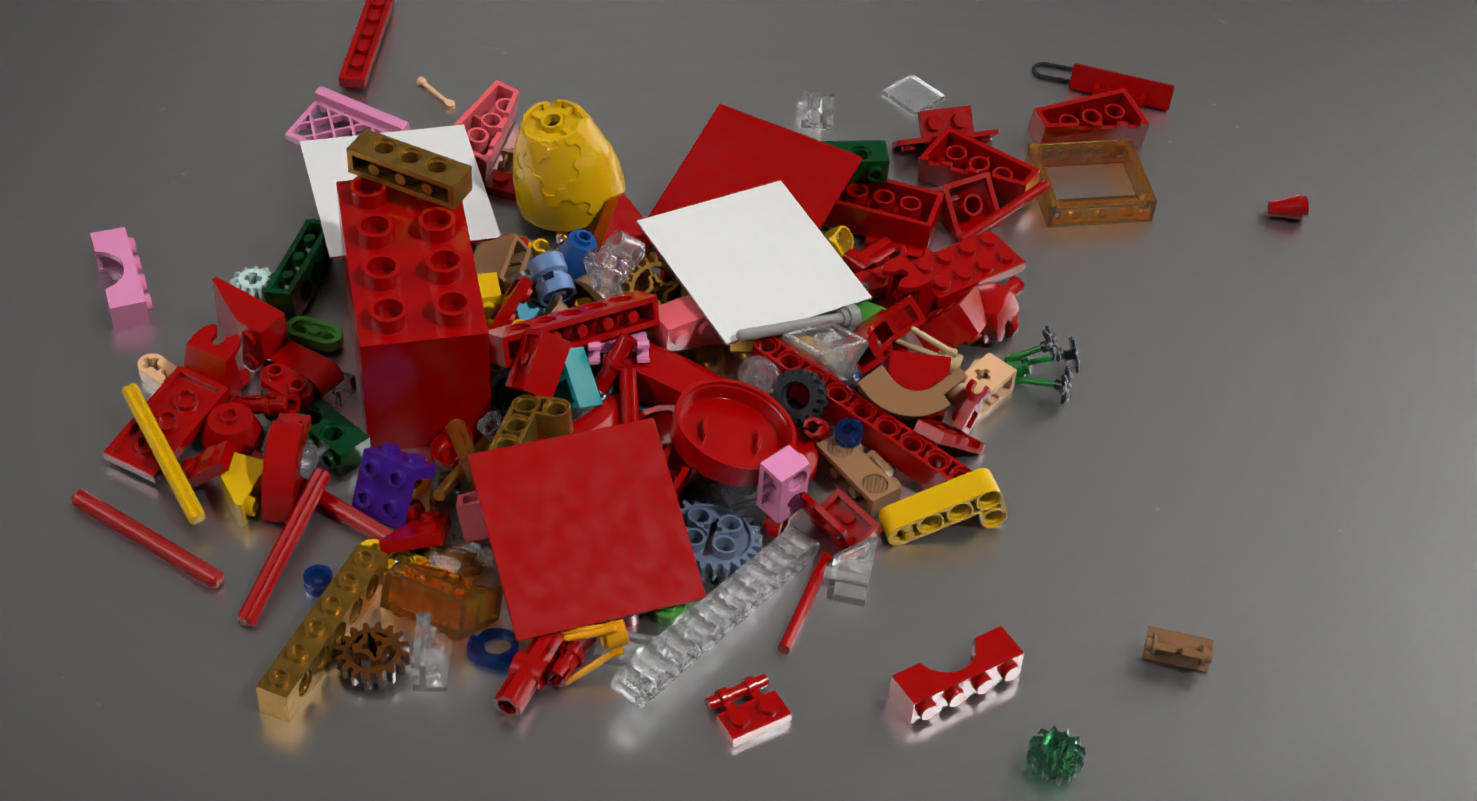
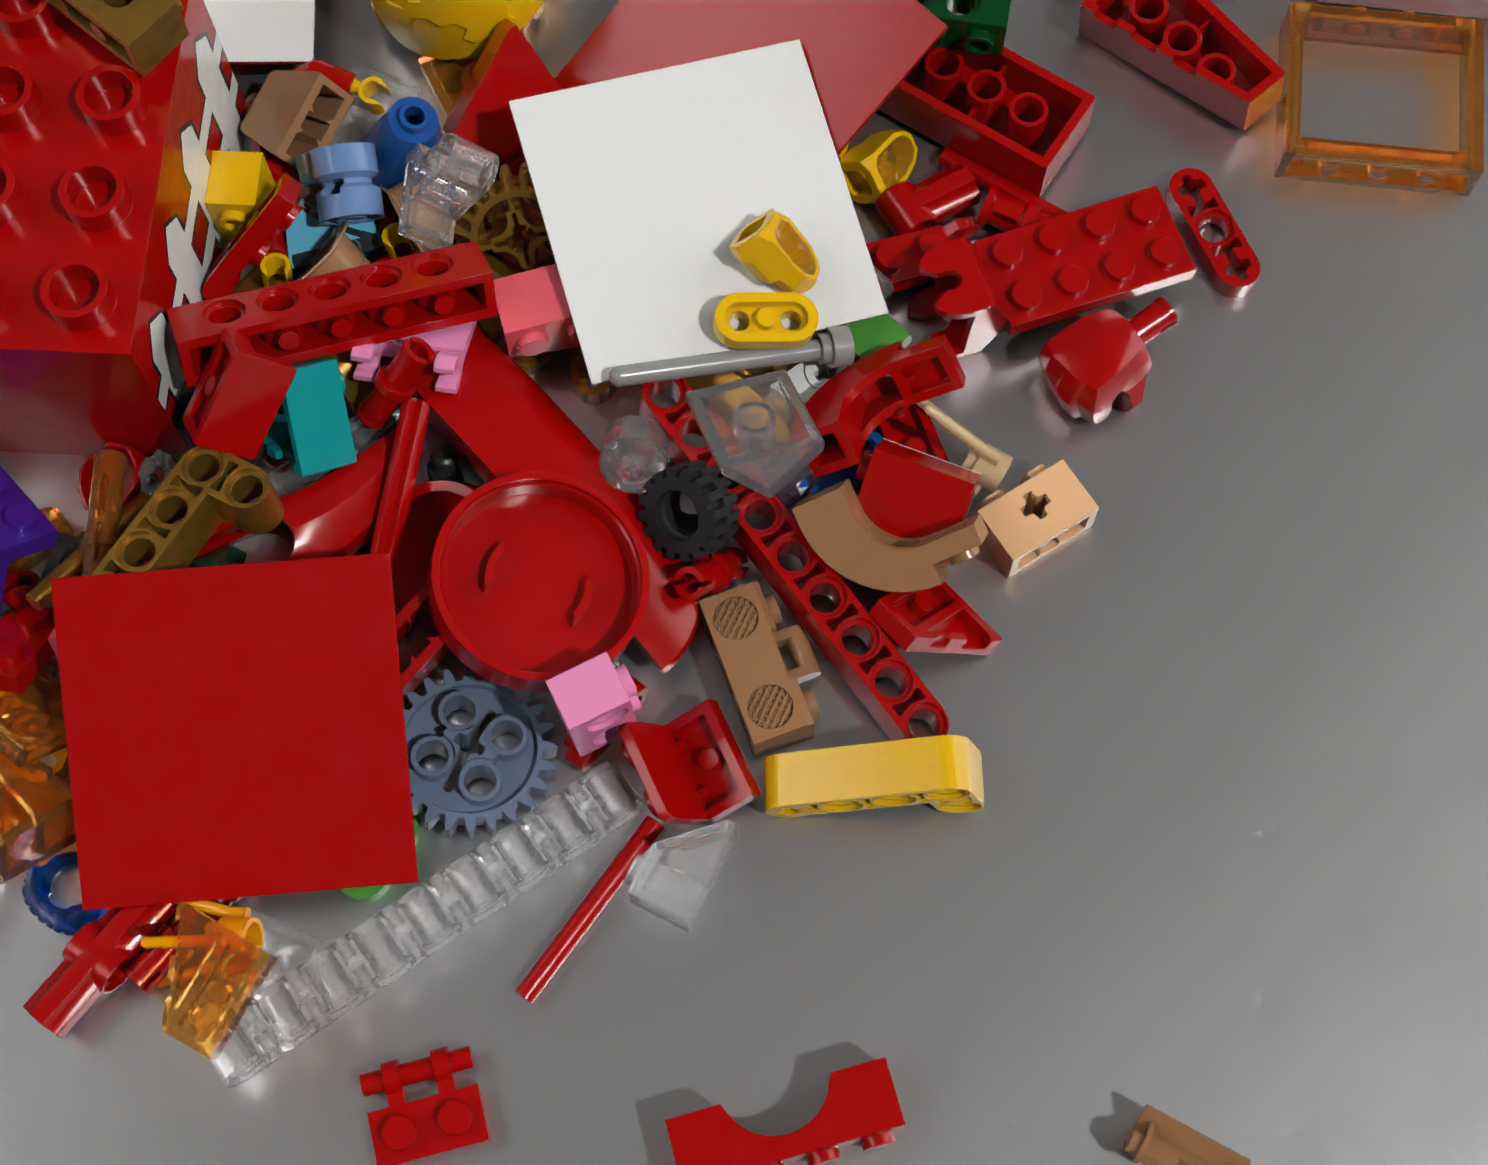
camera: 20 degrees right, 25 degrees up
clear blue bush [834,418,864,448] -> none
red slope [915,285,987,353] -> none
red slope [930,172,1004,239] -> none
red plate [952,379,991,435] -> none
red bar [957,179,1051,242] -> none
plant [1004,325,1080,404] -> none
none -> clear orange wing [161,902,278,1060]
none -> yellow plate [712,292,819,349]
none -> yellow rock [729,208,820,294]
none -> red beam [1165,168,1261,298]

